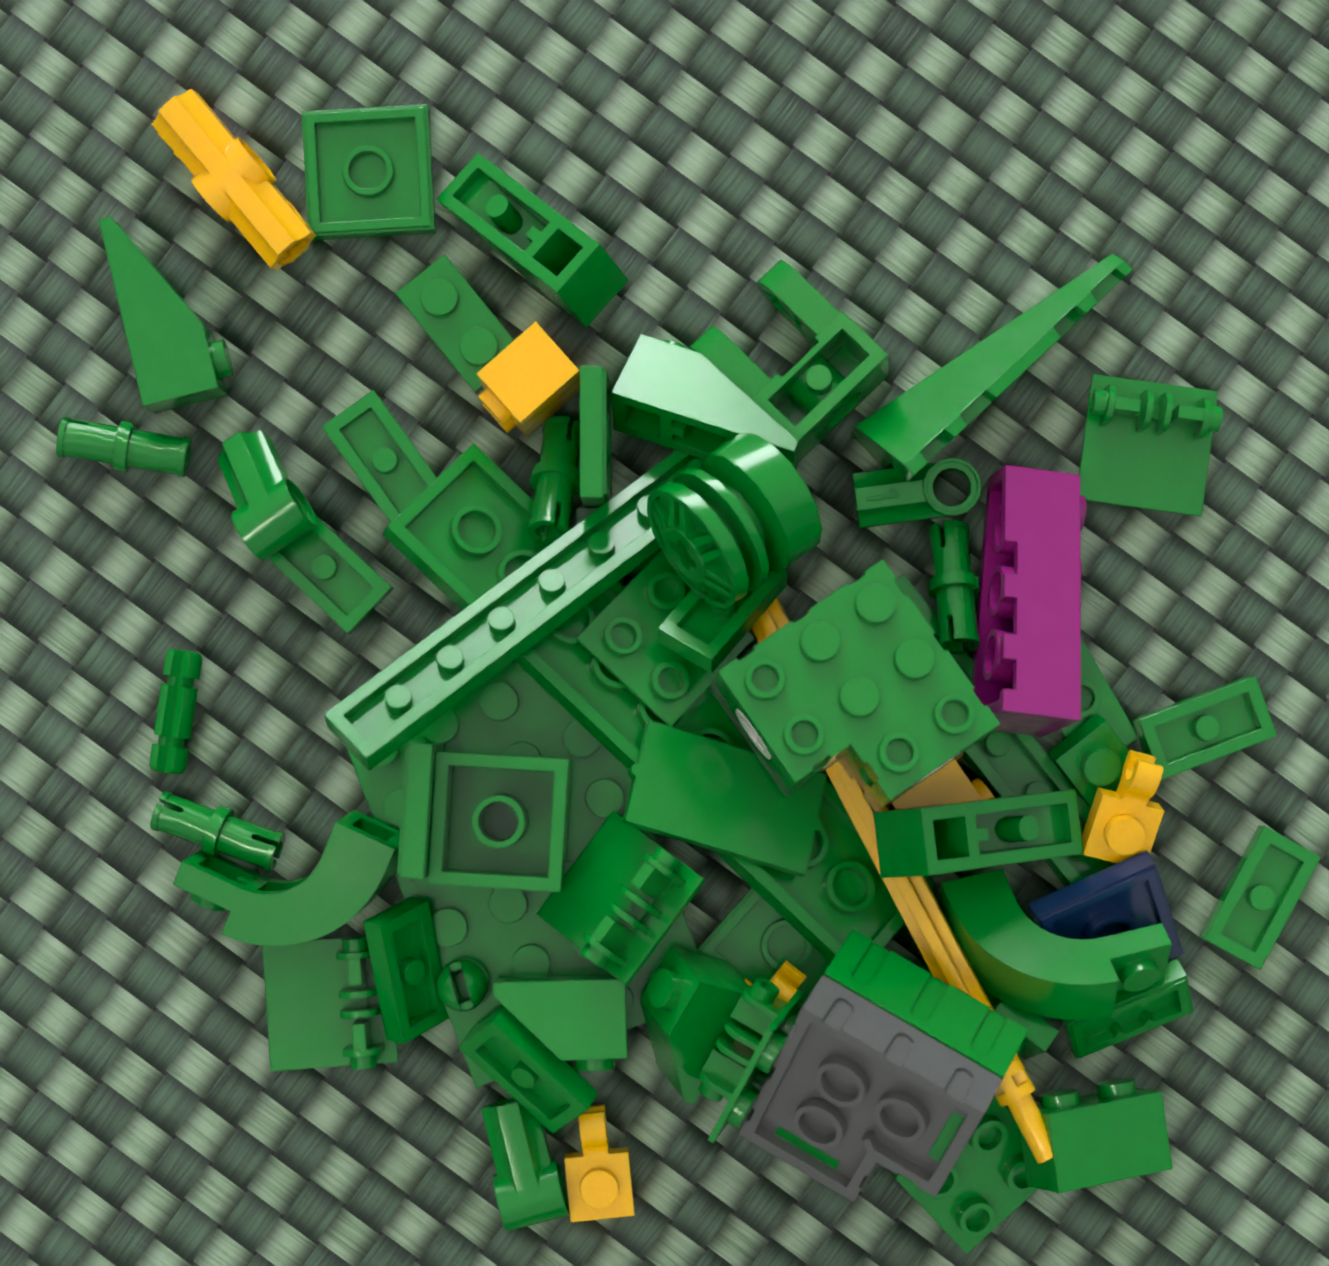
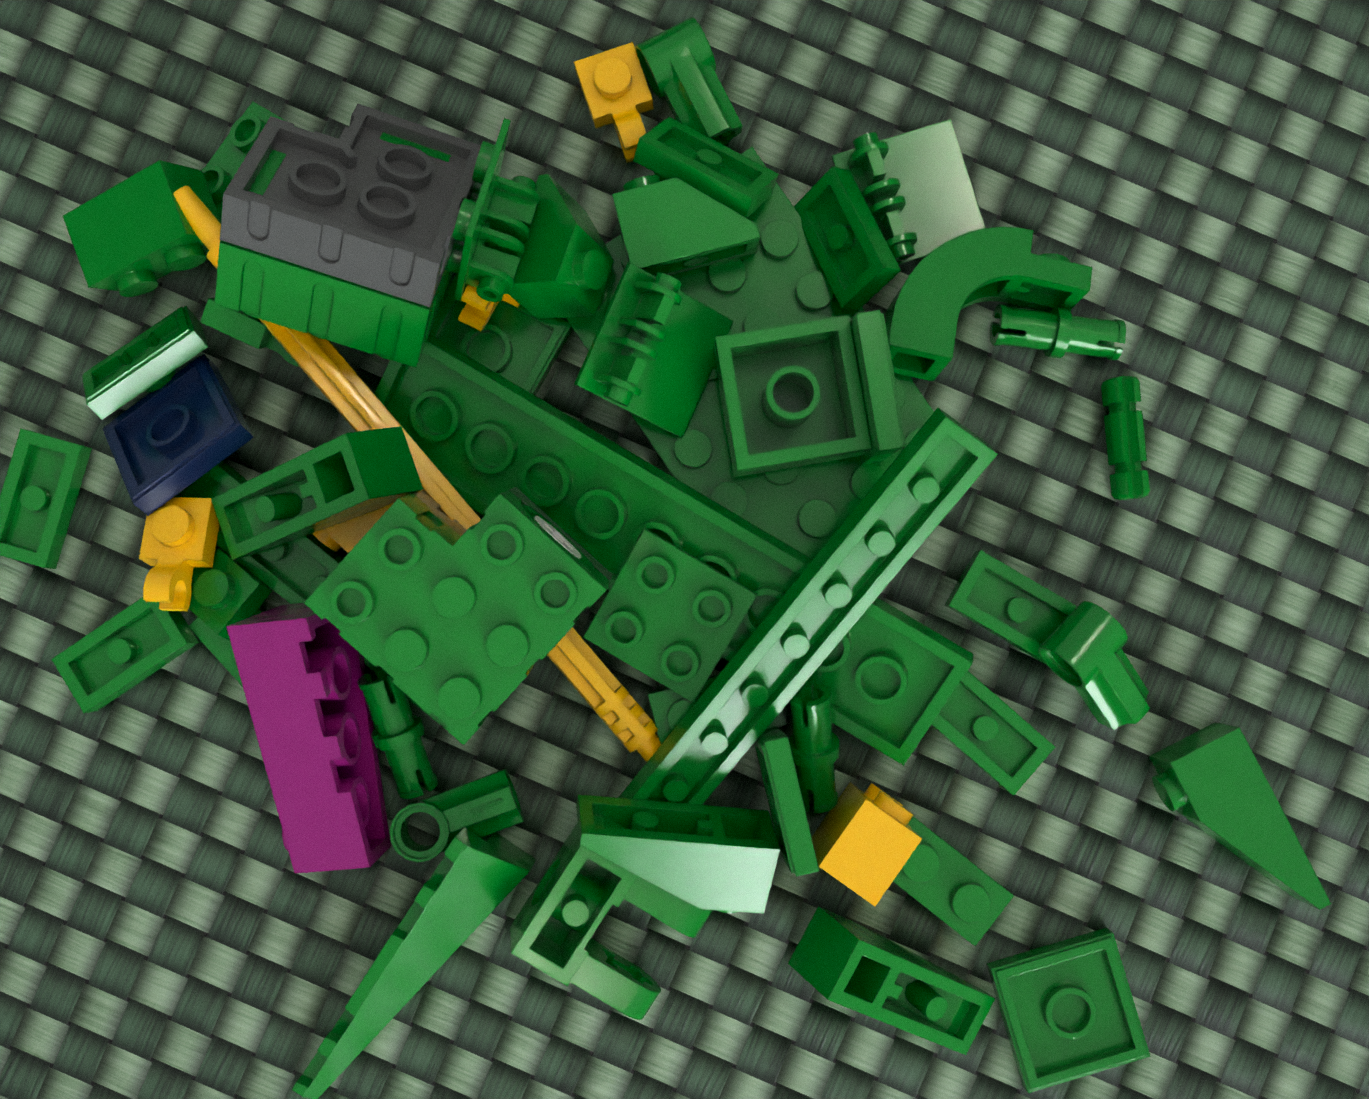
camera: 165 degrees right, 0 degrees up
green pin [56,416,192,478] -> none
yellow piece [151,89,316,271] -> none
green hinge [436,958,489,1012] -> none
green piece [622,720,827,877] -> none
green wheel [647,432,822,609] -> none
green plate [658,569,787,674] -> none
green arch [939,868,1172,1020] -> none
green hinge [1079,374,1223,517] -> none

